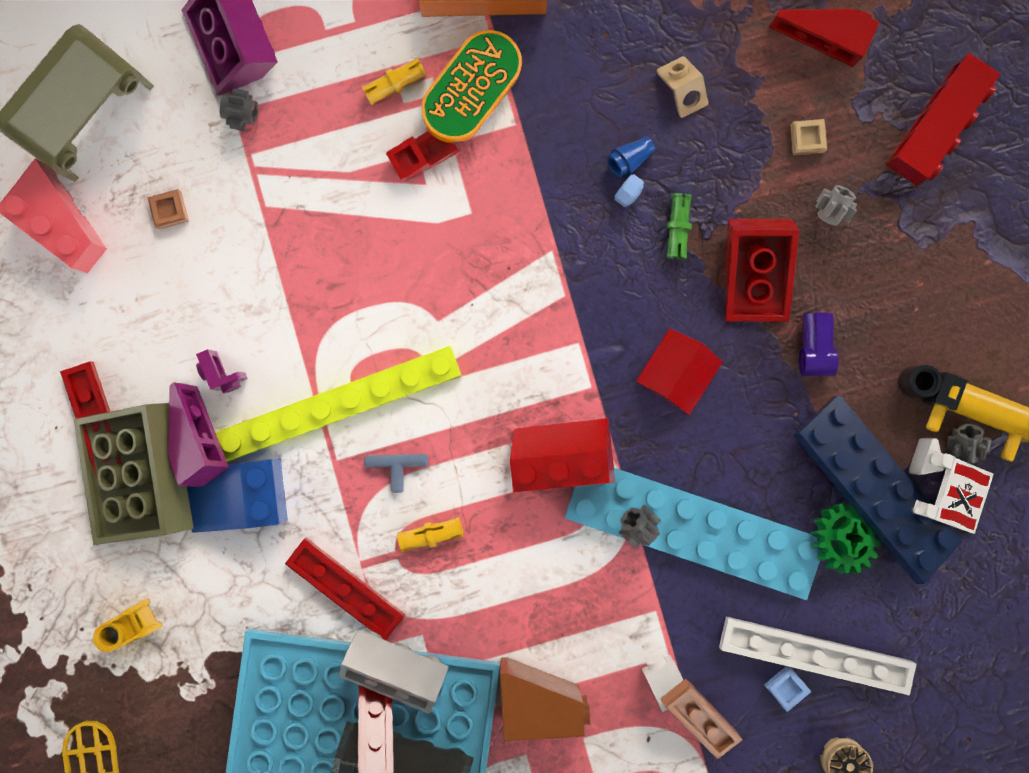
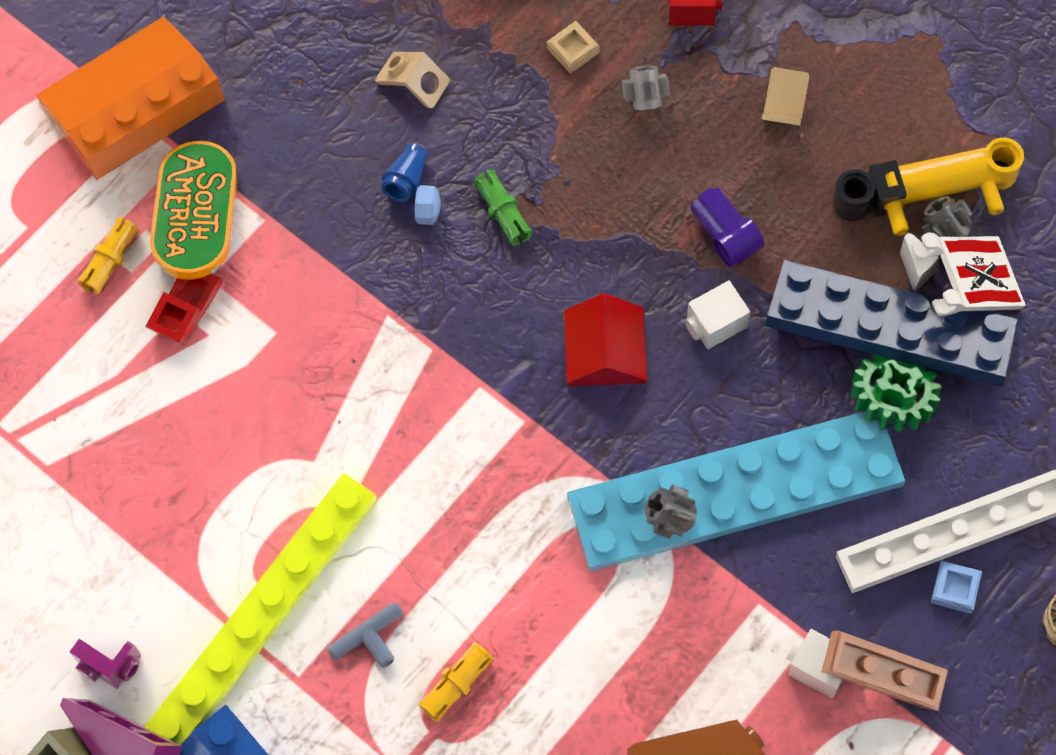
camera: 30 degrees left, 20 degrees down
red slope [510,418,616,492] -> none
red slope [725,219,800,322] -> none
none -> white brick [685,280,750,350]
none -> tan bracket [762,67,809,126]

